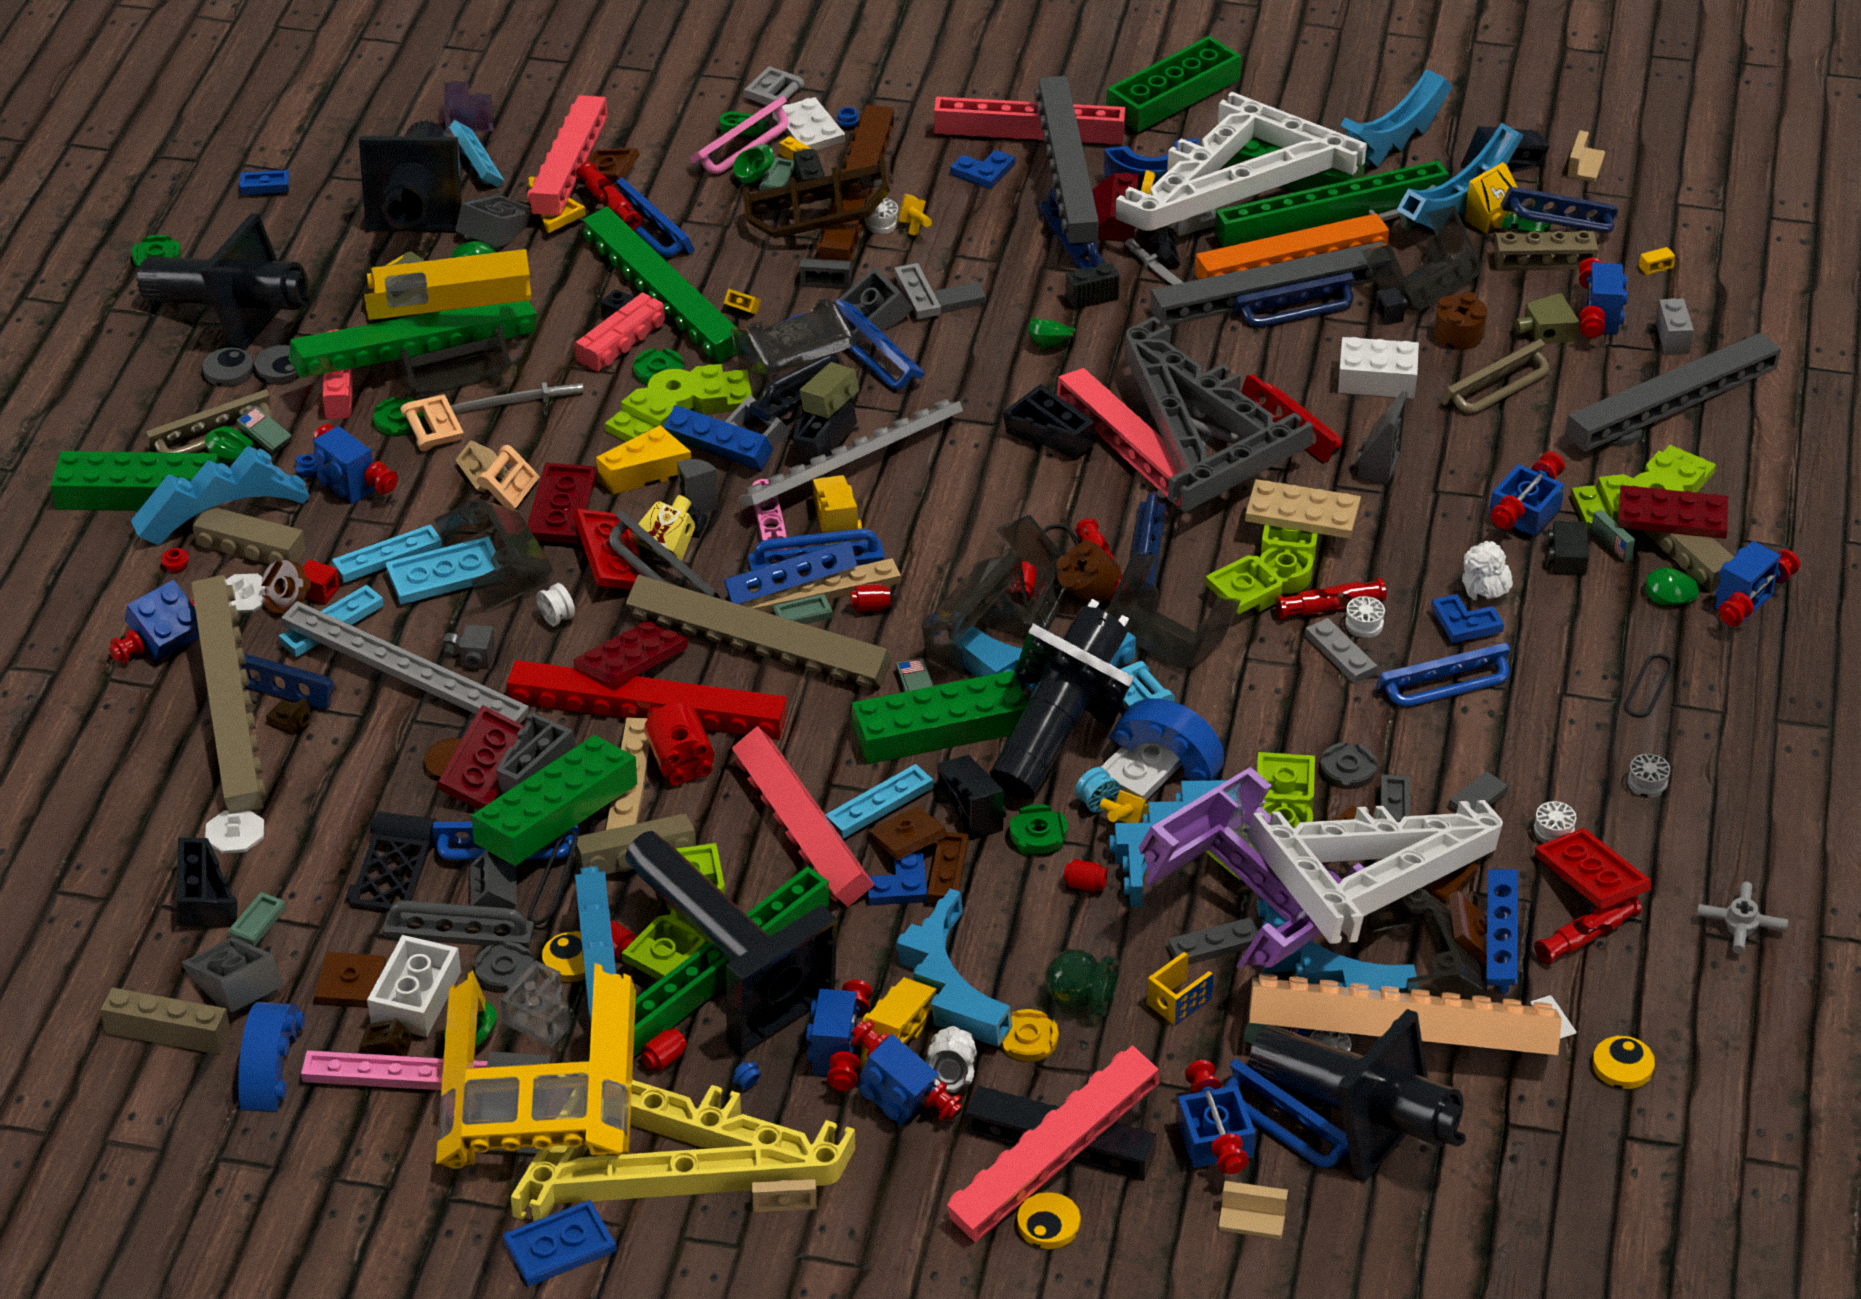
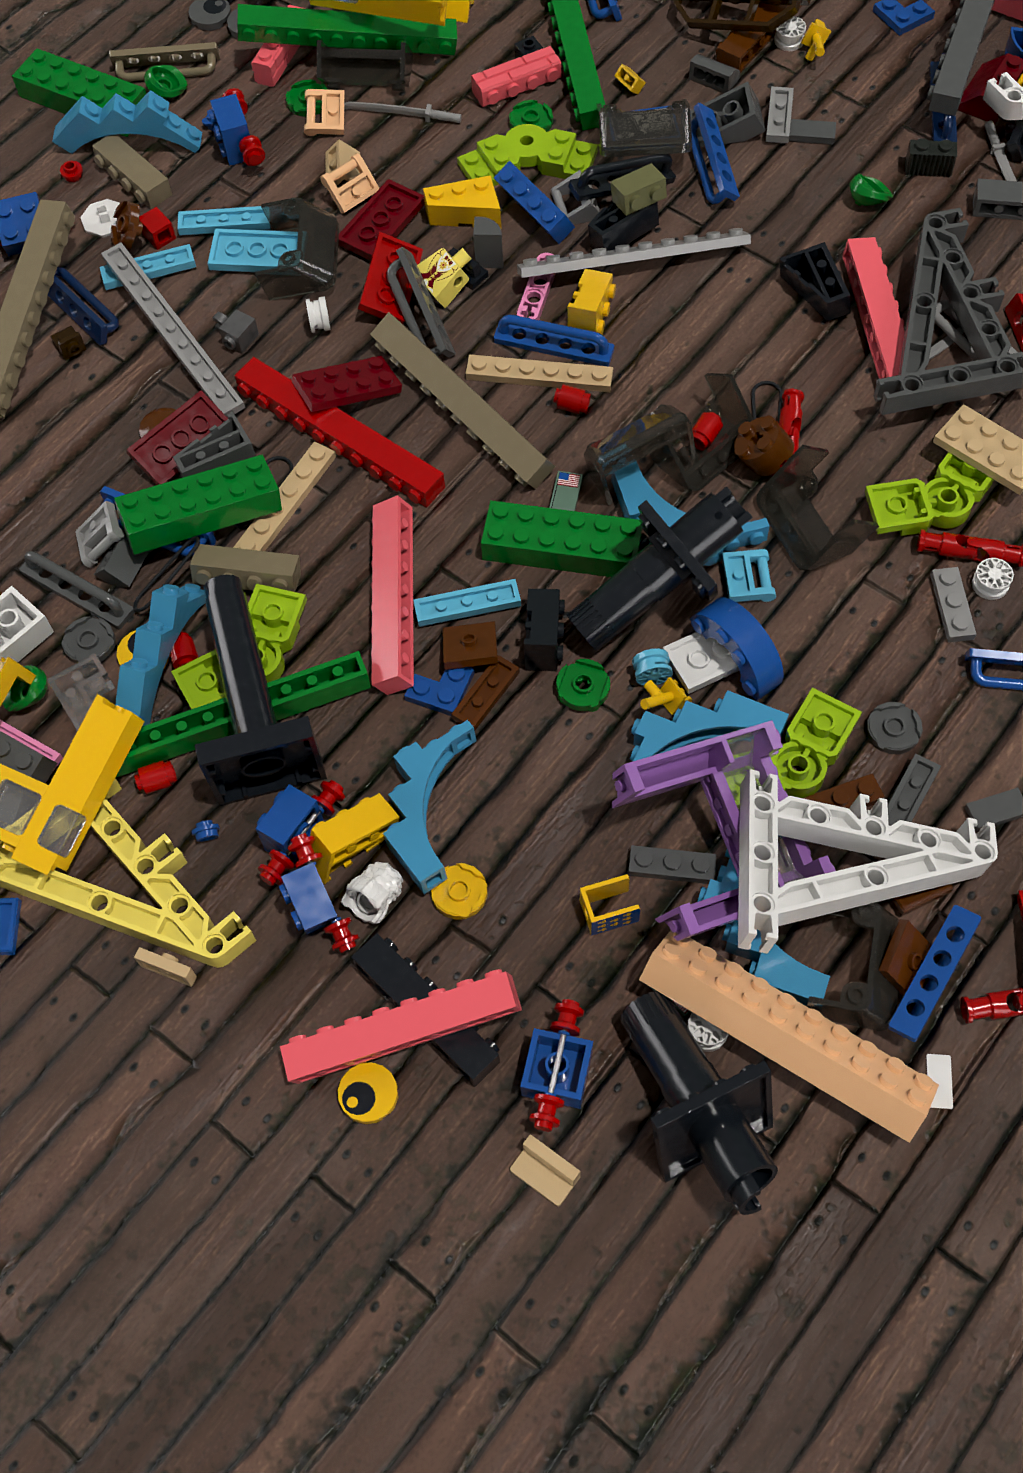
camera: 30 degrees right, 20 degrees up
sand green tile [237,406,292,455] -> none
black piece [345,811,437,913] -> none
red cylinder [644,702,714,786] -> none
blue piece [724,541,857,604] -> none
sand green tile [772,594,833,624] -> none
clear green tile [1045,949,1119,1018] -> none
red brick [1063,859,1108,893] -> none
dark blue piece [1127,492,1166,598] -> none
blue piece [1224,1058,1350,1168] -> none
yellow tile [1593,1036,1655,1089] -> none
none -> light grey plate [75,501,124,568]

